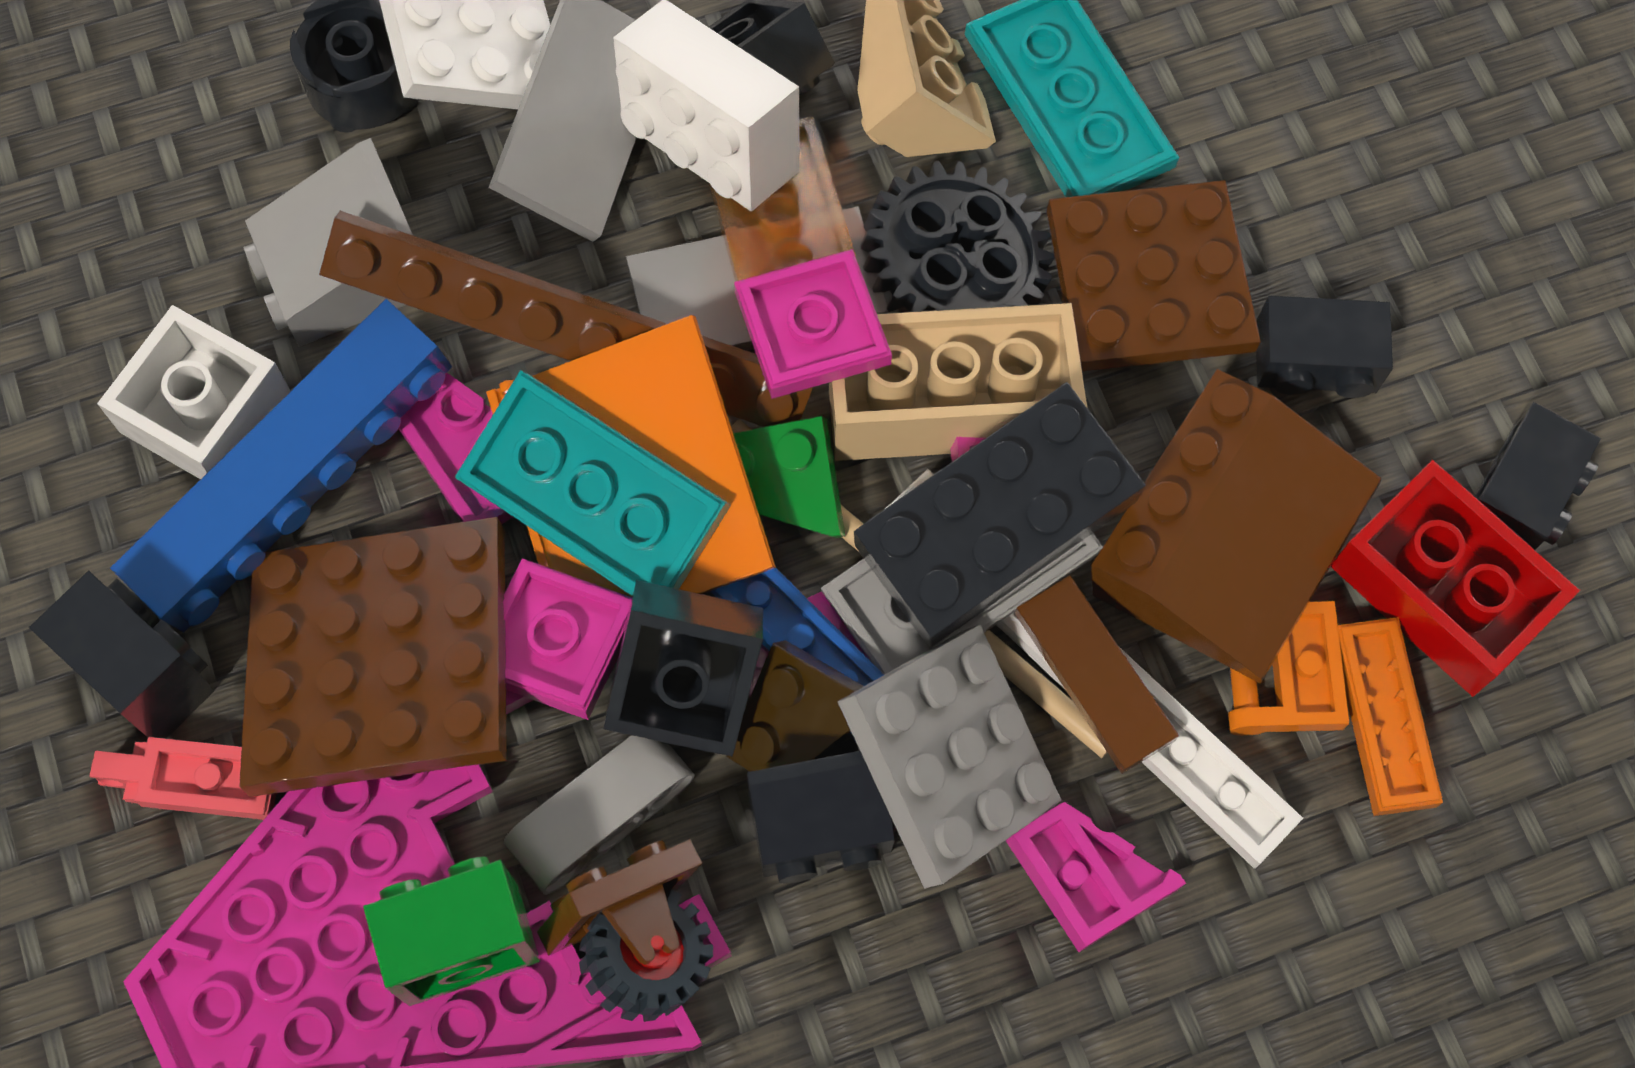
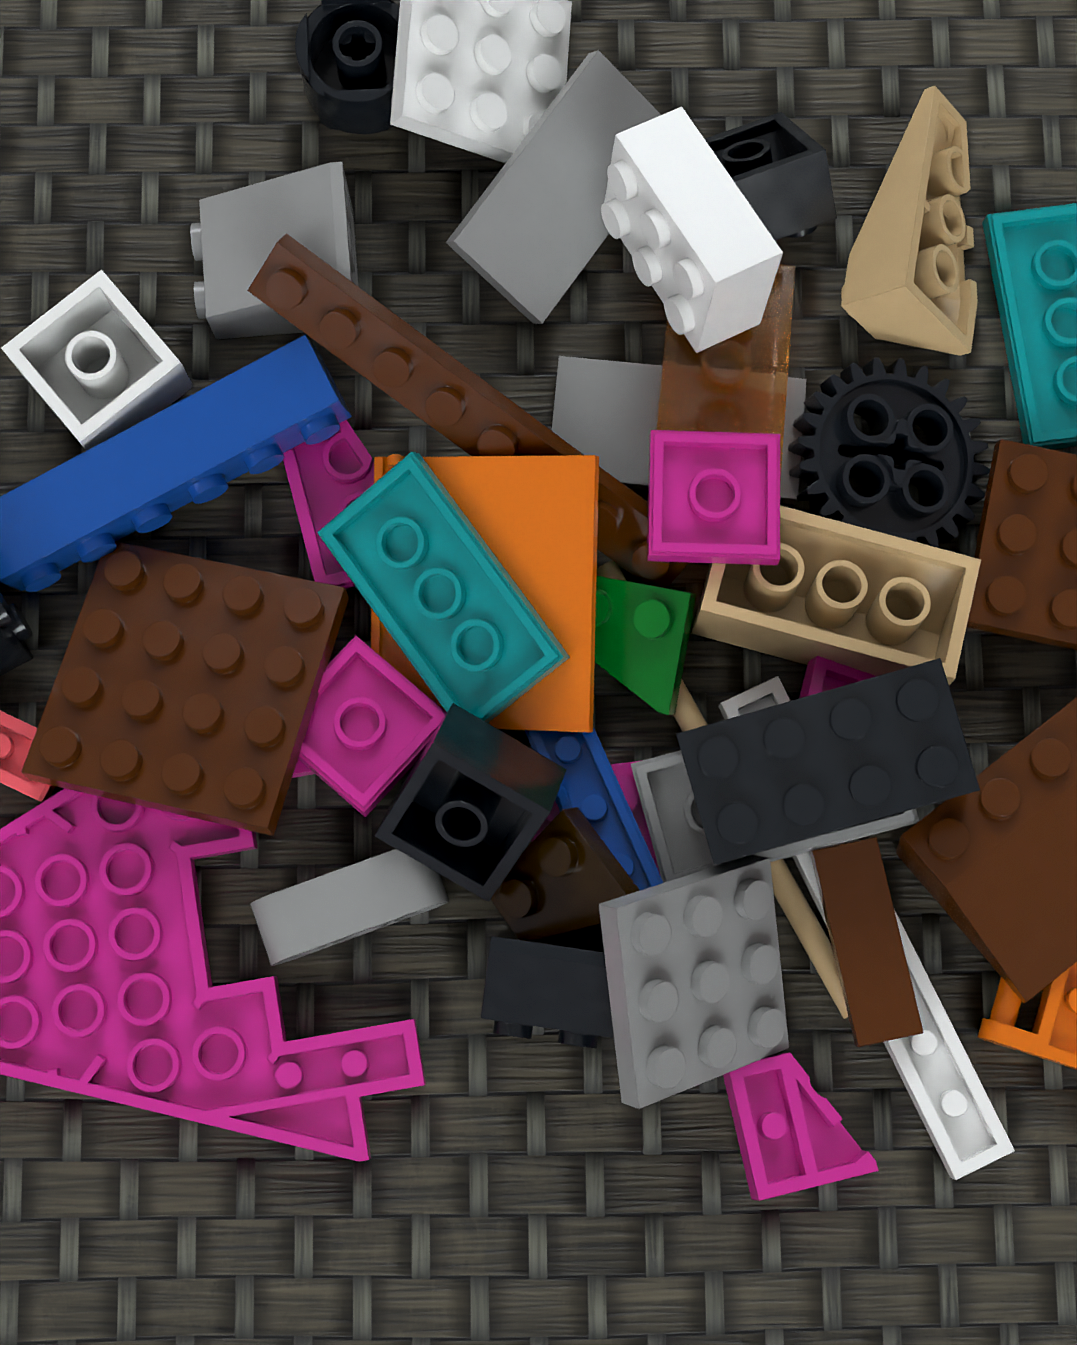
camera: 20 degrees right, 10 degrees up
green brick [363,857,541,1006] -> none
plate [537,839,713,1022] -> none

